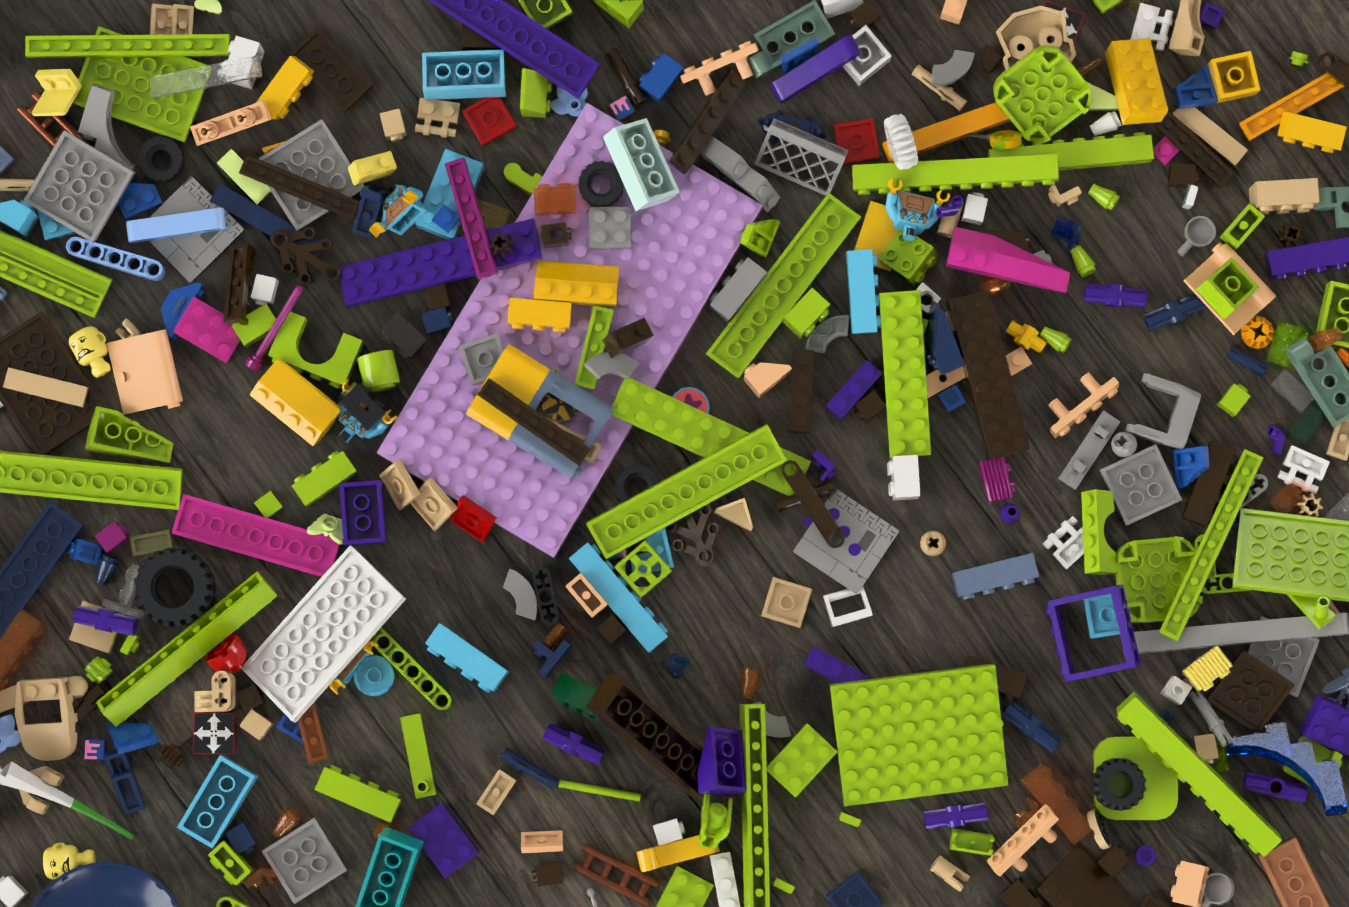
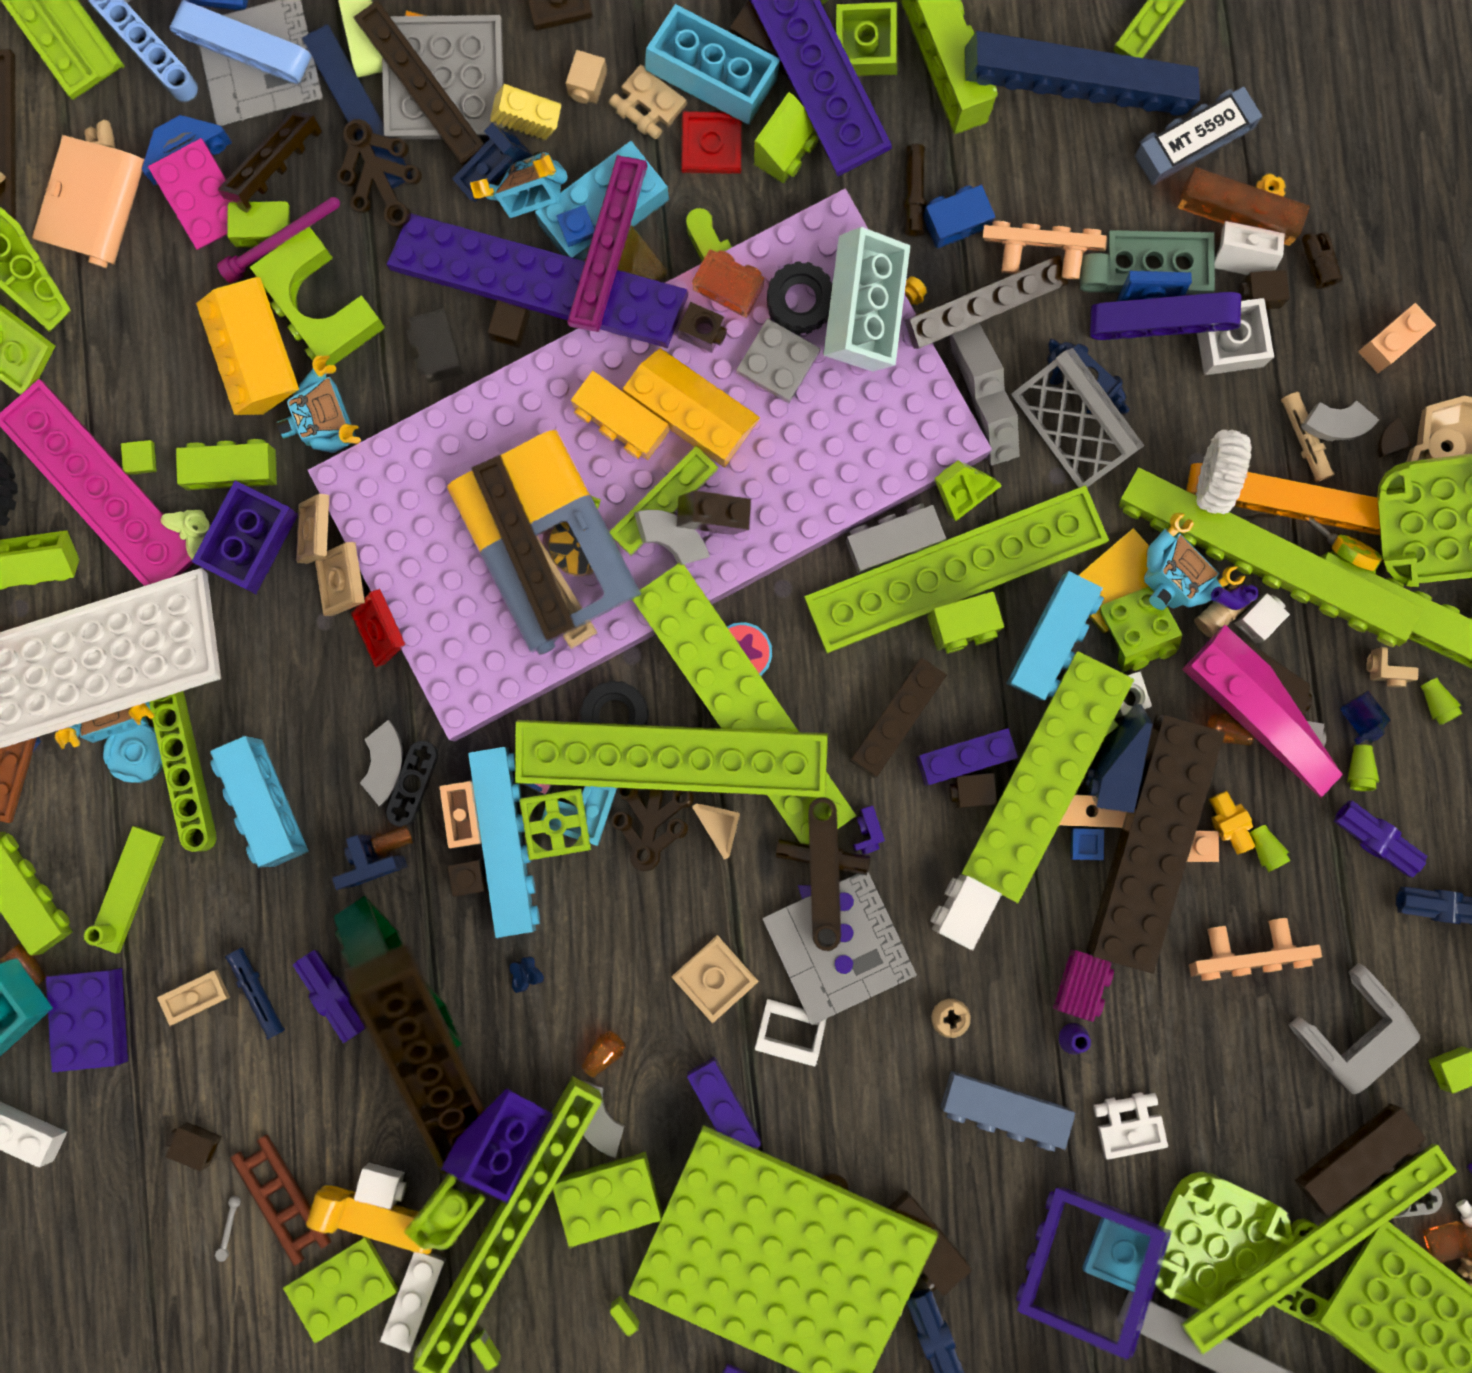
camera: 30 degrees right, 0 degrees up
light yellow piece [69,326,111,378] -> none
white brick [251,274,279,306] -> none
black brick [337,381,386,430] -> none
lime piece [357,350,400,393] -> none
dark blue brick [421,307,454,336] -> none
light grey plate [459,333,504,386] -> none
dark brown gear [489,231,516,259] -> none
light nougat plate [521,830,563,853] -> none
light blue plate [551,86,588,117] -> none
lime bar [558,779,641,802] -> none
tile [608,94,636,122] -> none
light nougat slope [744,362,792,399] -> none
light grey tile [805,315,850,354] -> none
red tile [833,119,880,165] -> none
light grey hinge [1058,410,1121,490] -> none
lime arch [1081,489,1117,575] -> none
light grey plate [1099,444,1182,526] -> none
light grey piece [1111,432,1137,457] -> none
blue wing [1173,446,1210,490] -> none

